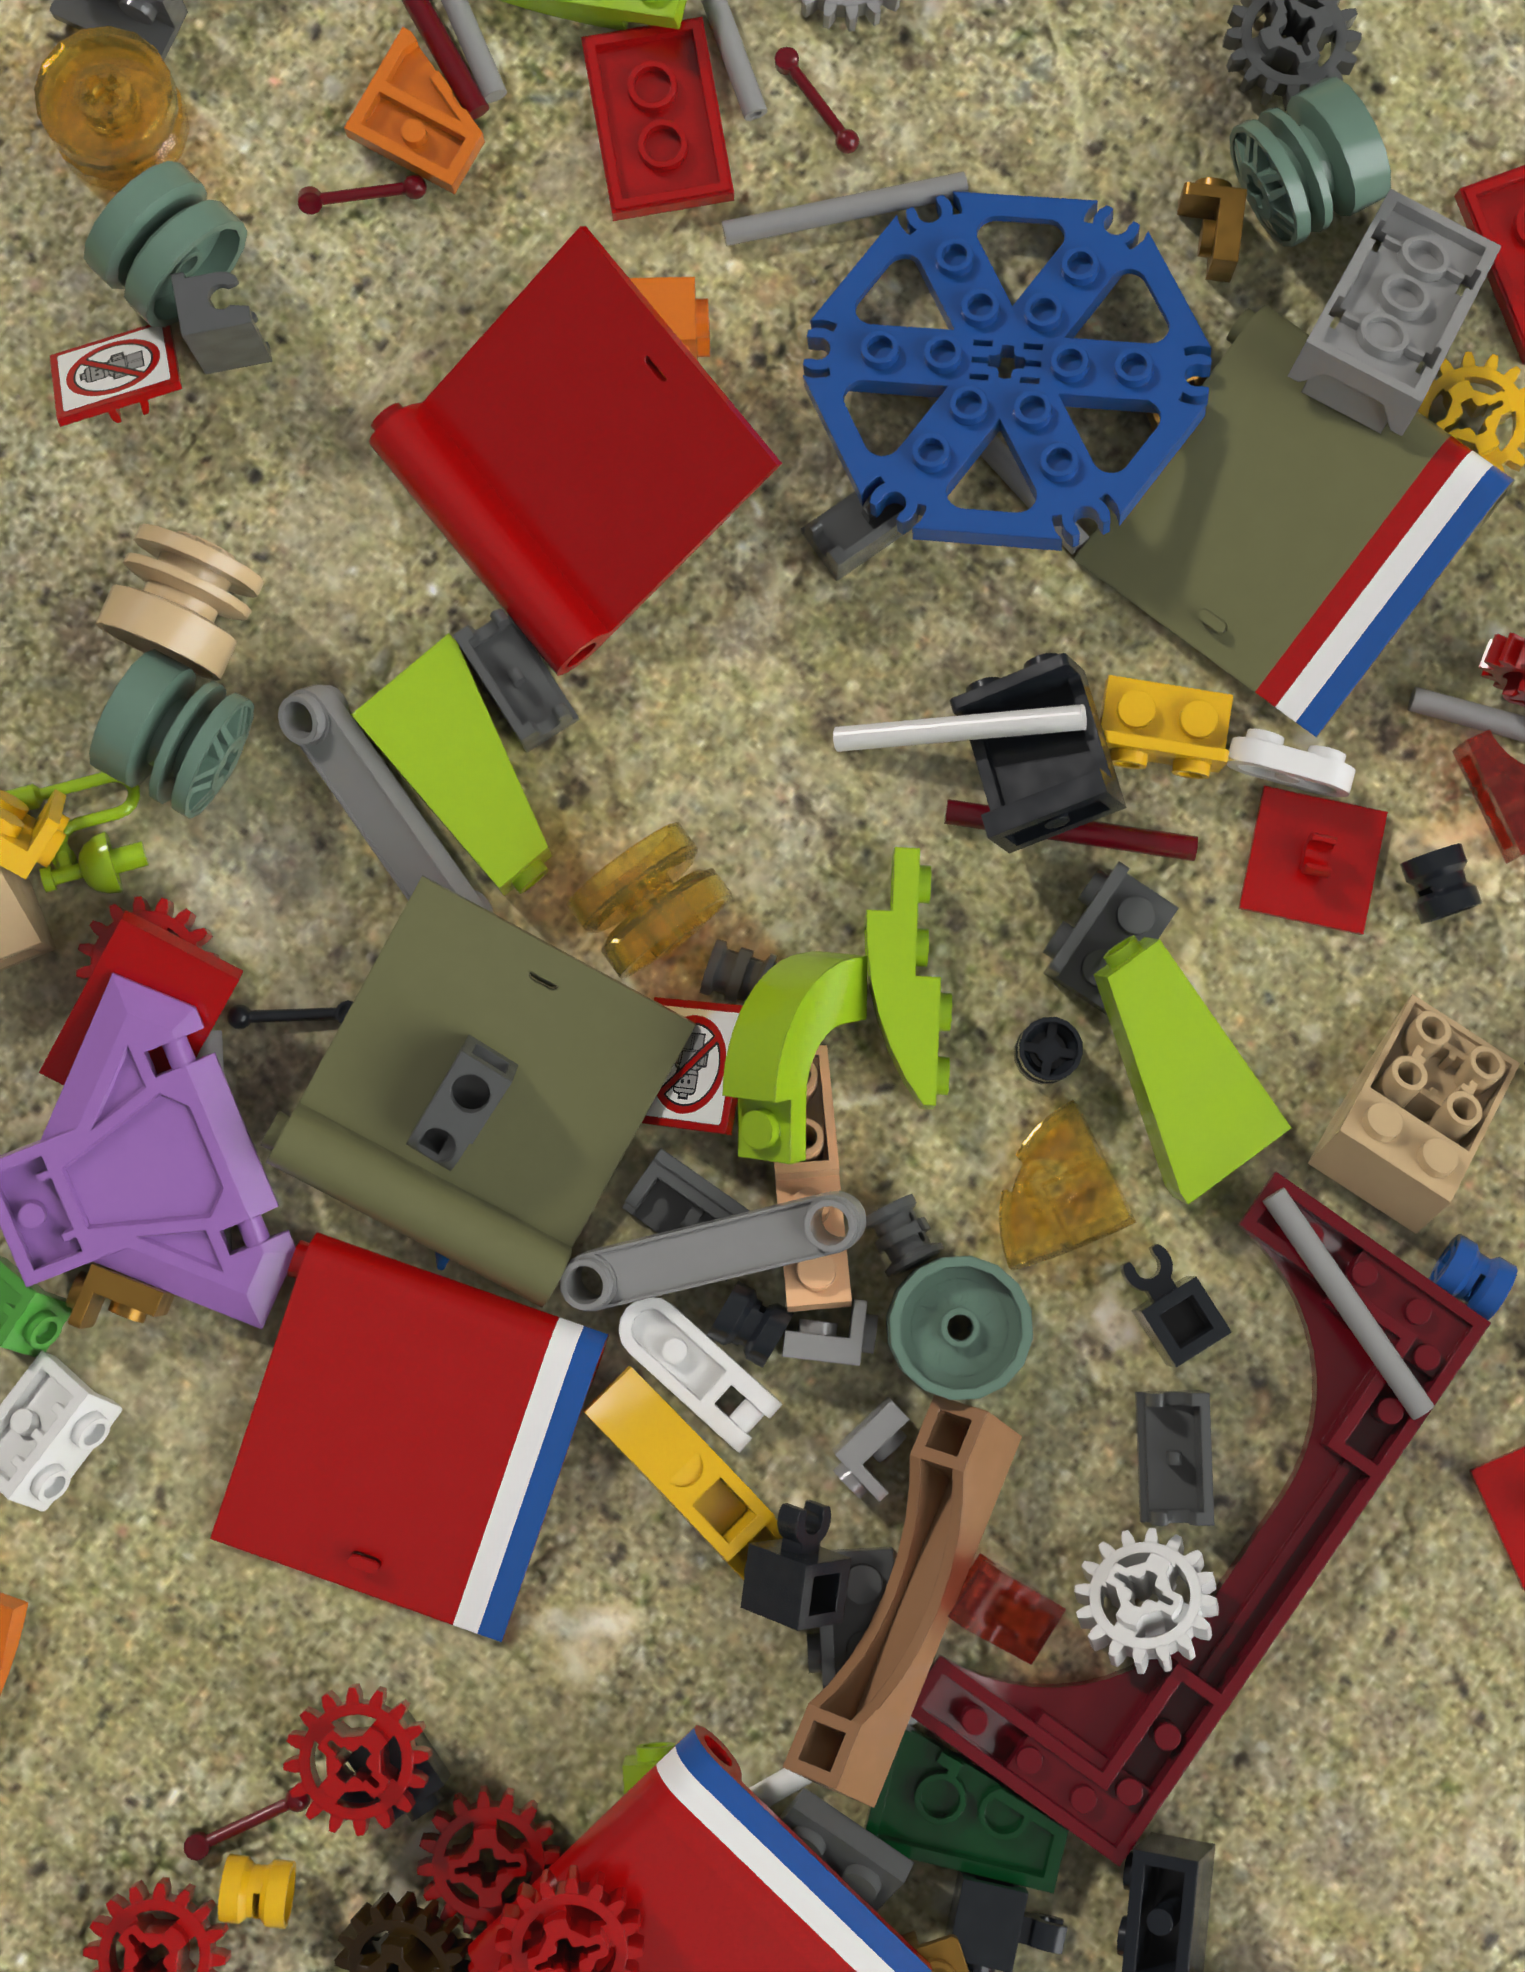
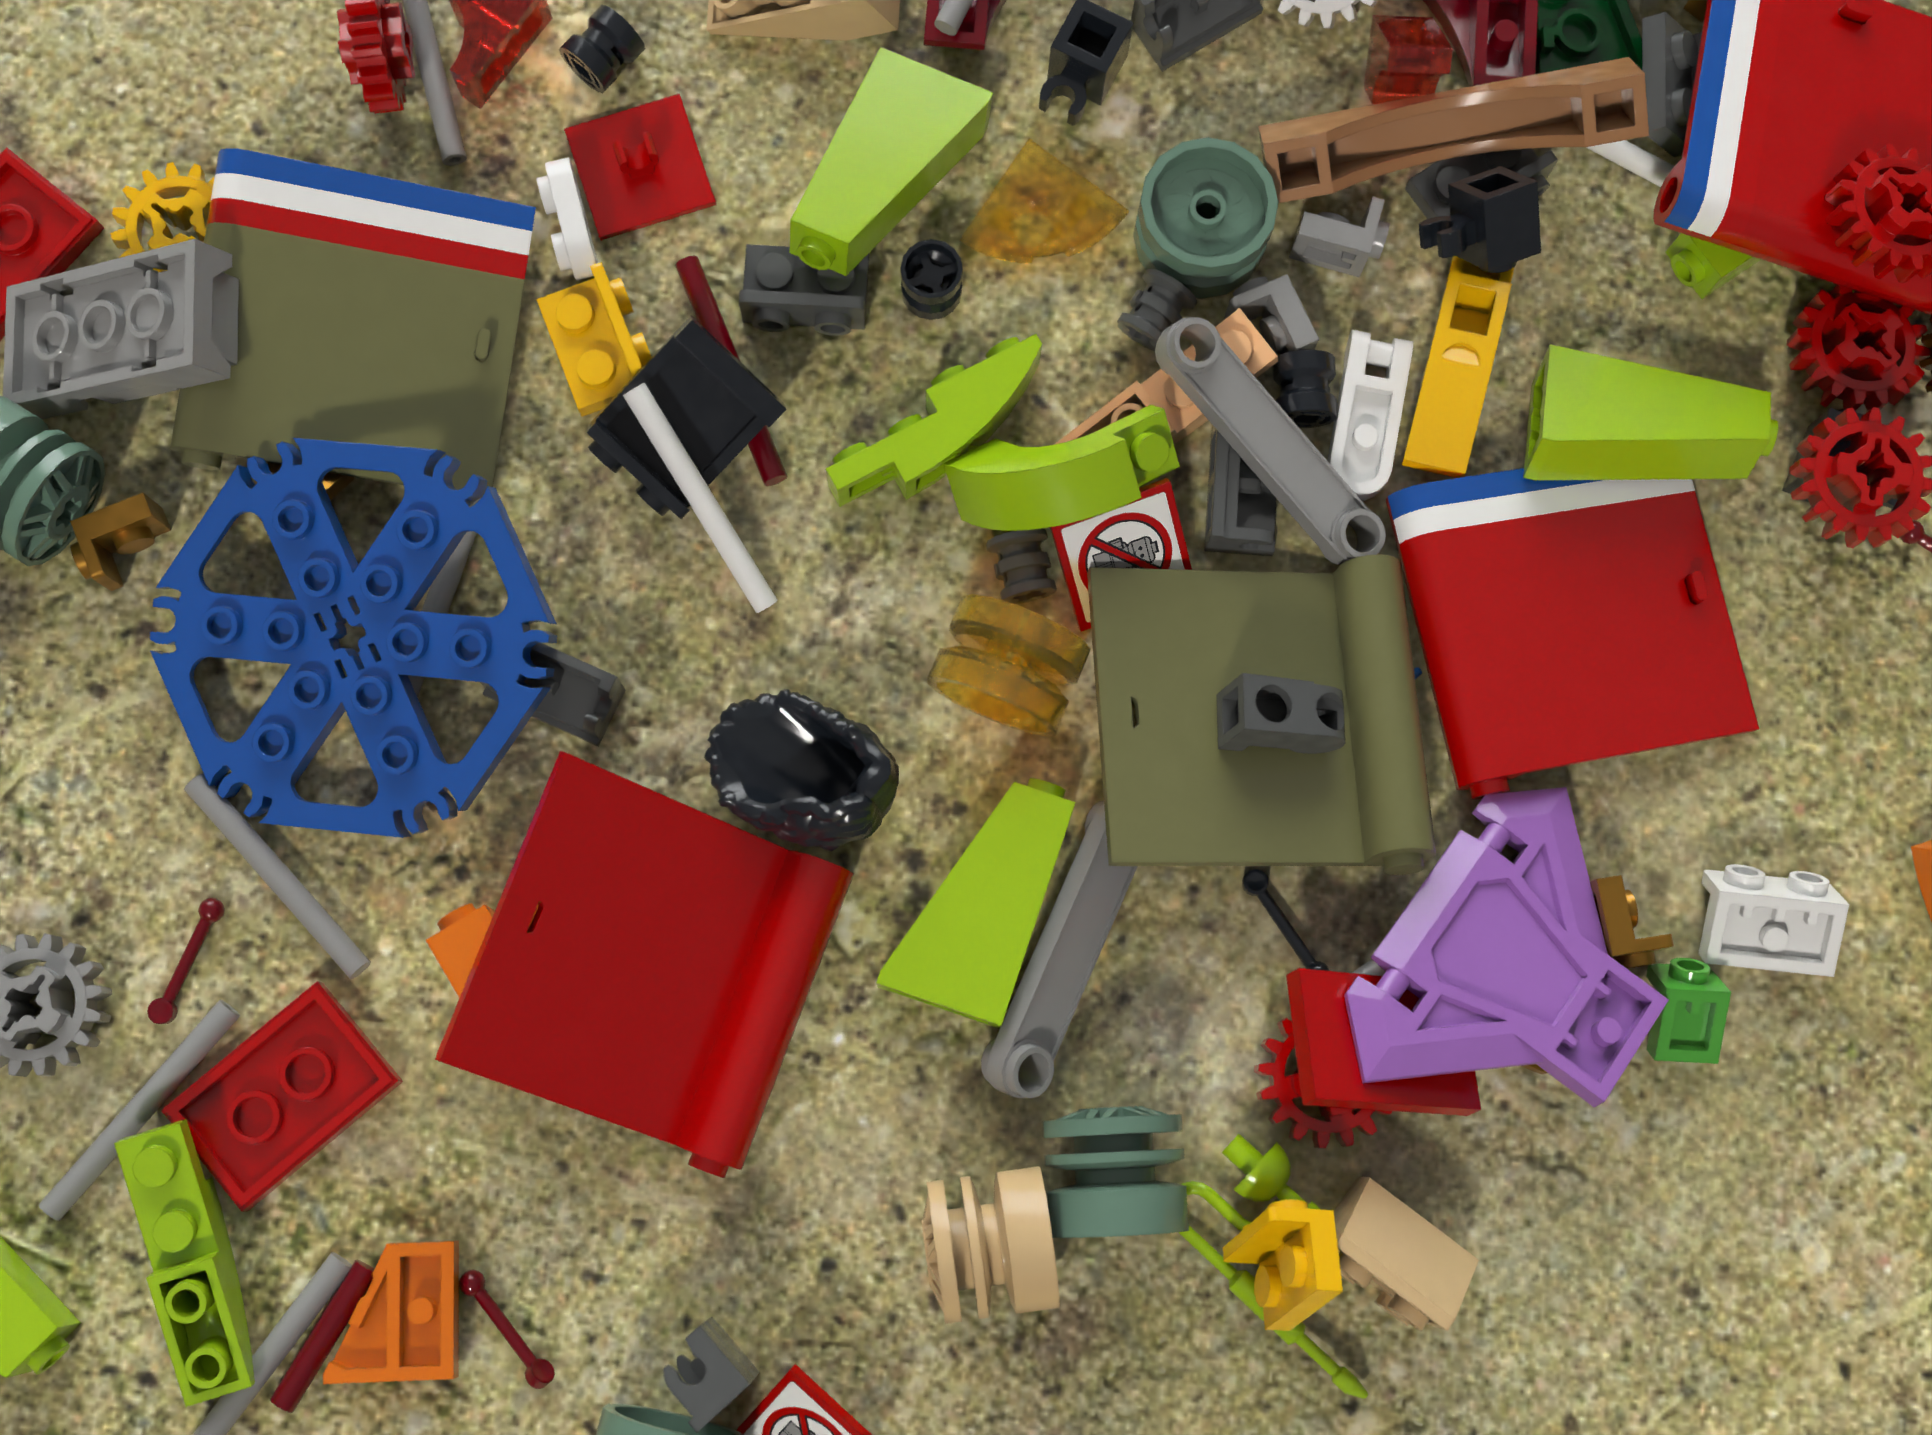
camera: 125 degrees left, 5 degrees down
dark grey hinge [453,609,580,753] -> none
none -> black hair [704,689,899,851]
none -> lime slope [1523,344,1778,481]

